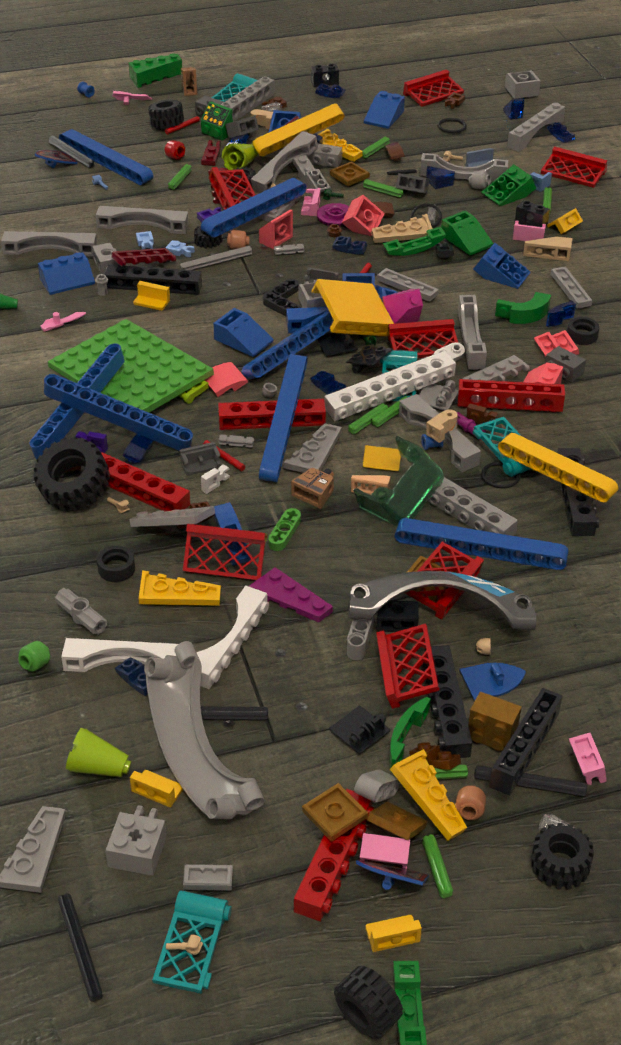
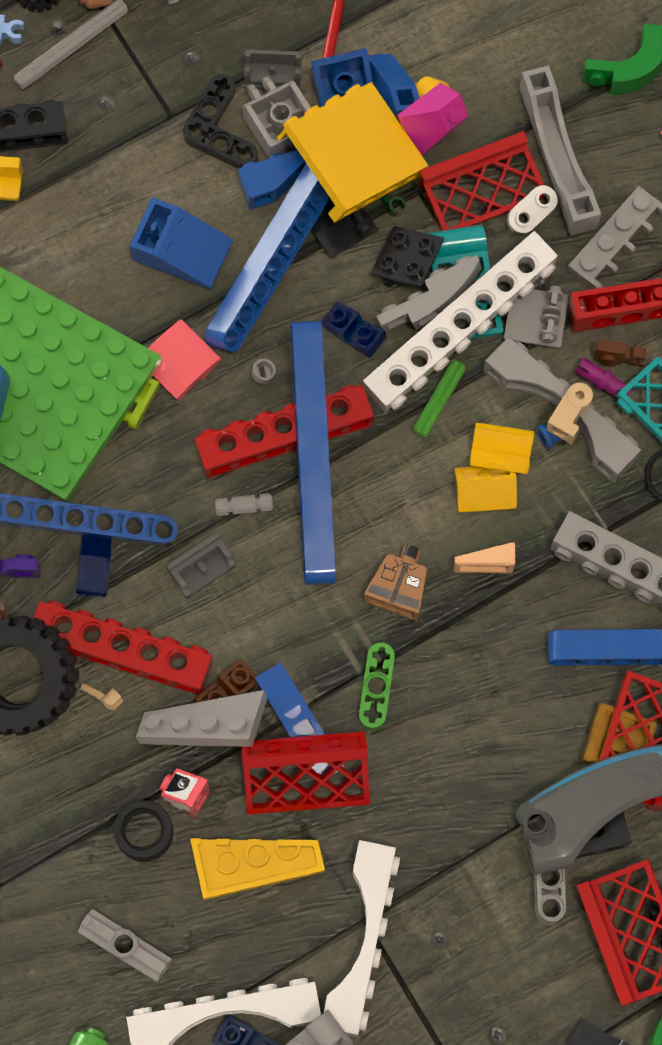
camera: 15 degrees left, 30 degrees up
white plate [201,465,230,494] -> none
red bar [203,440,246,471] -> none
magenta wing [248,567,333,622] -> none
light grey wing [283,423,342,473] -> none
clear green windscreen [353,436,444,526] -> none
bright green axle [372,396,408,427] -> none
light grey plate [377,268,439,302] -> none
none -> slope [160,769,210,819]
none -> light grey slope [377,255,482,333]
none -> yellow panel [470,422,534,474]

